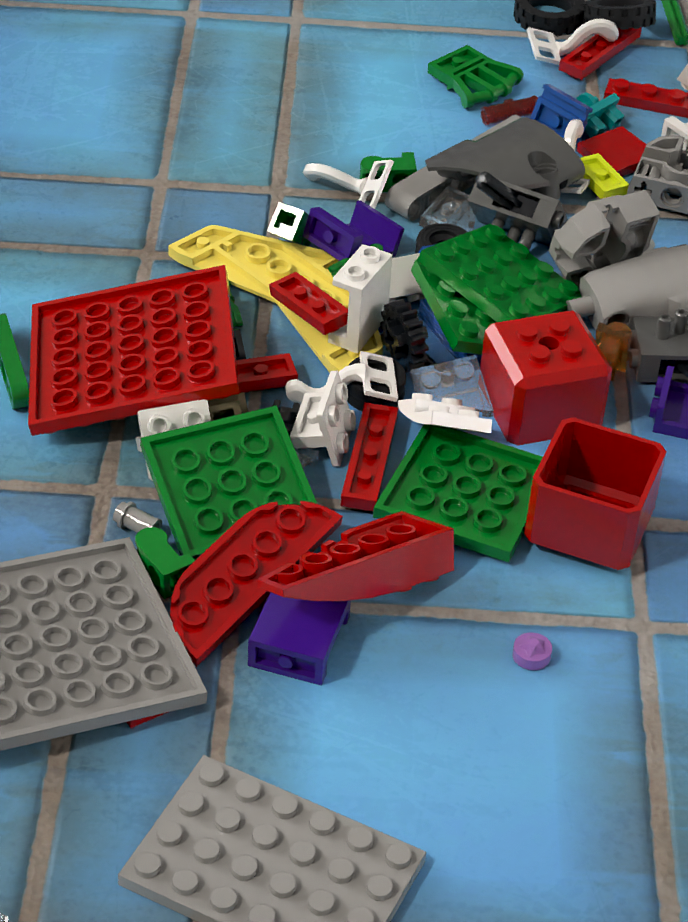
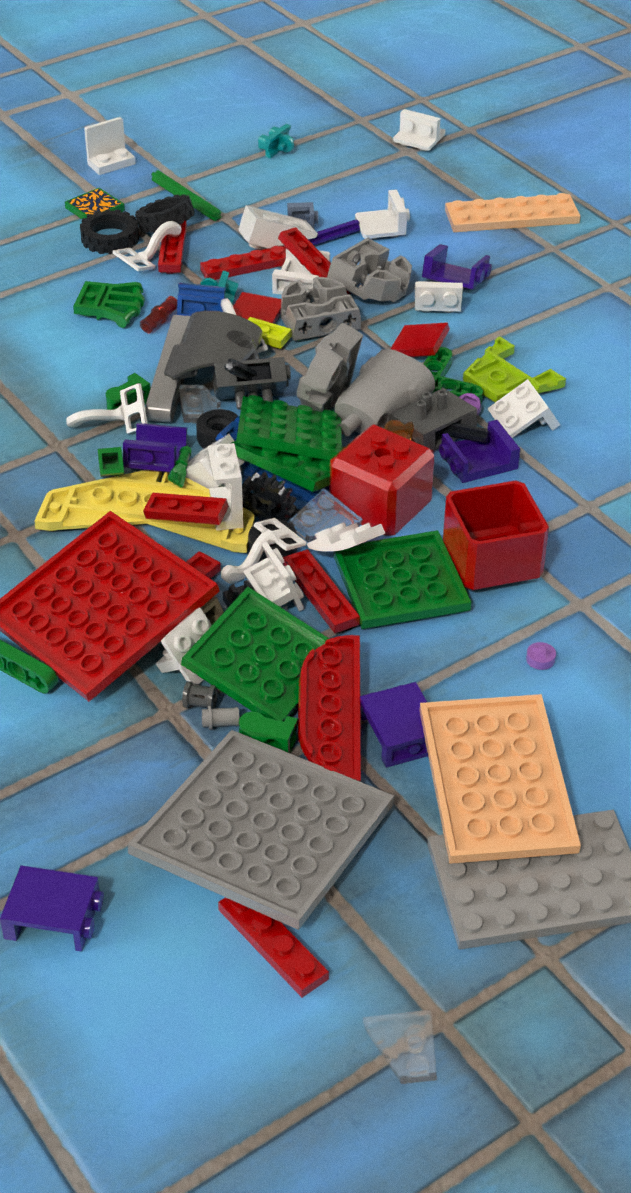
camera: 35 degrees left, 0 degrees up
red wedge [257,511,454,601] -> none
none -> dark grey bush [182,681,218,709]
none -> light nougat plate [419,694,581,864]

